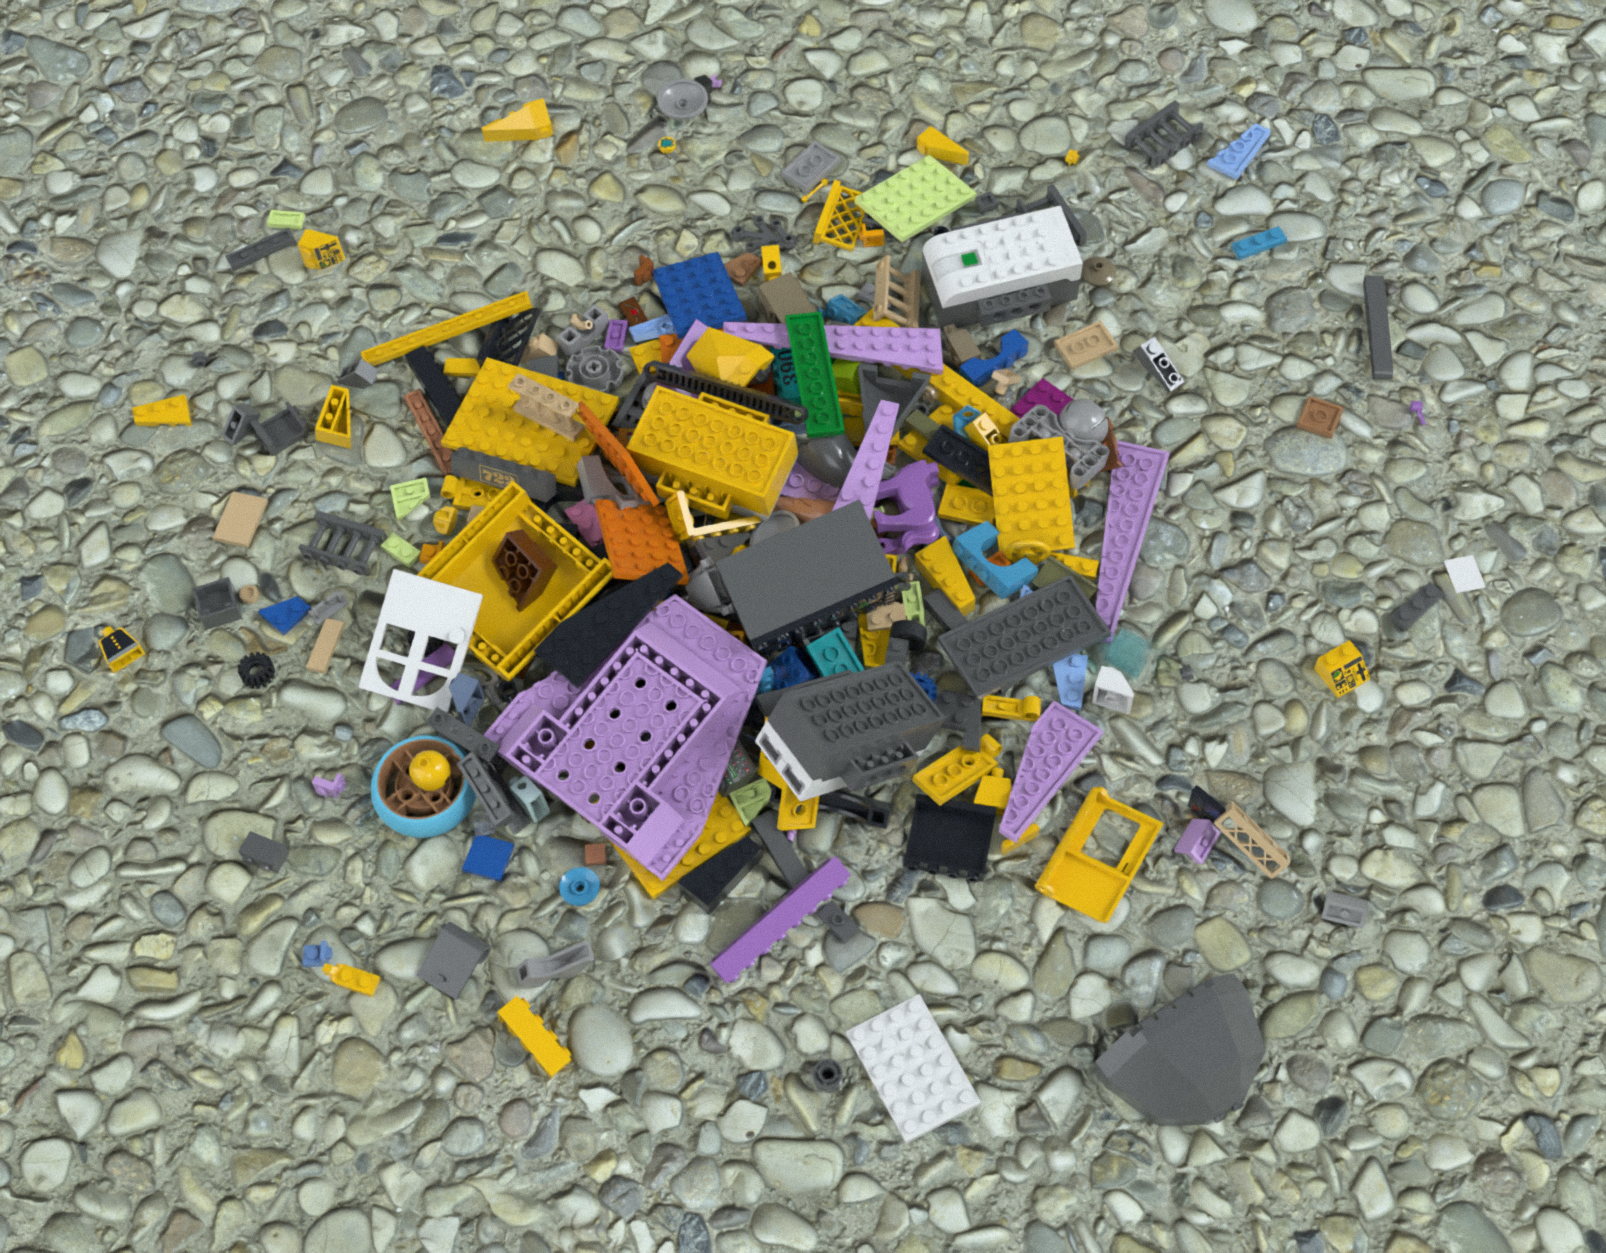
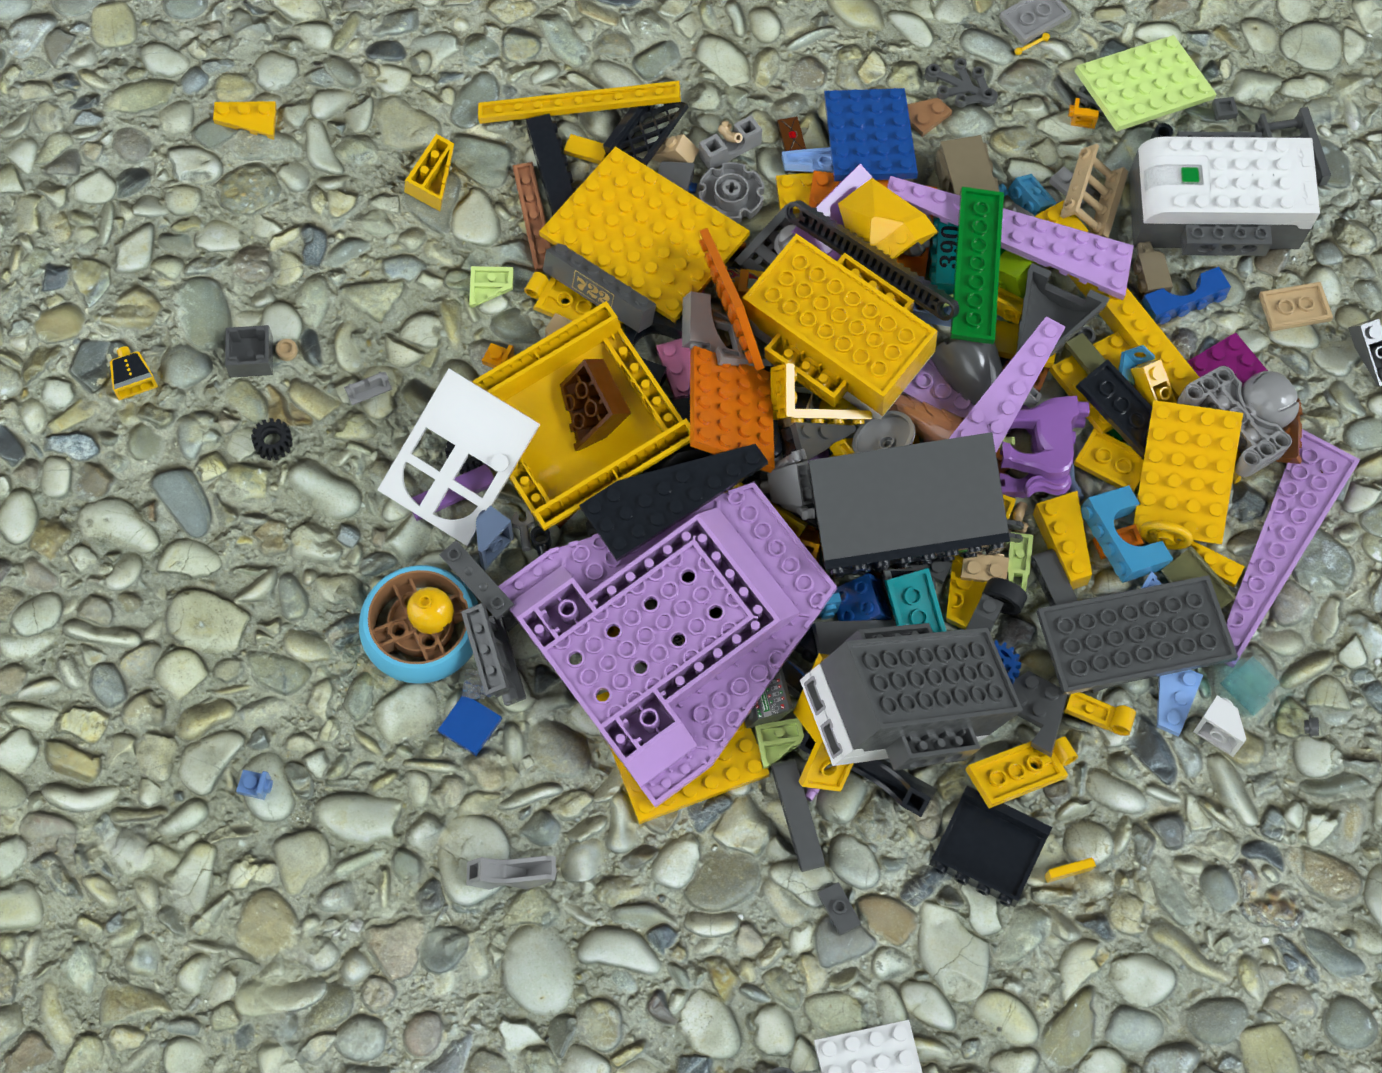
camera: 10 degrees right, 5 degrees up
dark grey plate [191,351,209,367] -> none
tan tile [212,492,268,548] -> none
dark grey slope [221,404,261,445] -> none
dark grey brick [238,831,289,873] -> none
dark grey panel [250,402,309,456] -> none
blue wing [258,596,311,635] -> none
dark grey fence [299,510,387,576] -> none
tan tile [306,618,345,674] -> none
lavender bracket [312,773,346,798] -> none
yellow hinge [322,963,381,997] -> none
dark grey slope [337,358,378,389] -> none
yellowish green plate [381,533,421,568] -> none
door [416,922,491,1000] -> none
yellow piece [433,506,459,536] -> none
yellow wedge [497,996,571,1079] -> none
tan fence [508,373,585,442] -> none
light aqua torso [509,776,551,823] -> none
dark azure dish [559,867,600,906] -> none
nougat tile [585,843,607,866] -> none
medium lavender plate [604,319,628,354] -> none
dark orange bracket [634,255,654,287] -> none
black wedge [677,836,763,915] -> none
medium lavender brick [708,856,851,983] -> none
yellow torso [761,245,782,282] -> none
yellow fence [812,180,865,252] -> none
yellow slope [917,126,969,165] -> none
tan tile [923,384,939,402] -> none
yellow torso [974,768,1012,816] -> none
tan tile [991,369,1021,395] -> none
lavender wing [999,701,1104,843] -> none
yellow piece [1035,786,1164,924] -> none
yellow plate [1065,149,1080,166] -> none
dark tan dish [1081,257,1116,286] -> none
lavender panel [1174,819,1221,864] -> none
black tile [1188,785,1226,831] -> none
tan fence [1214,801,1290,879] -> none

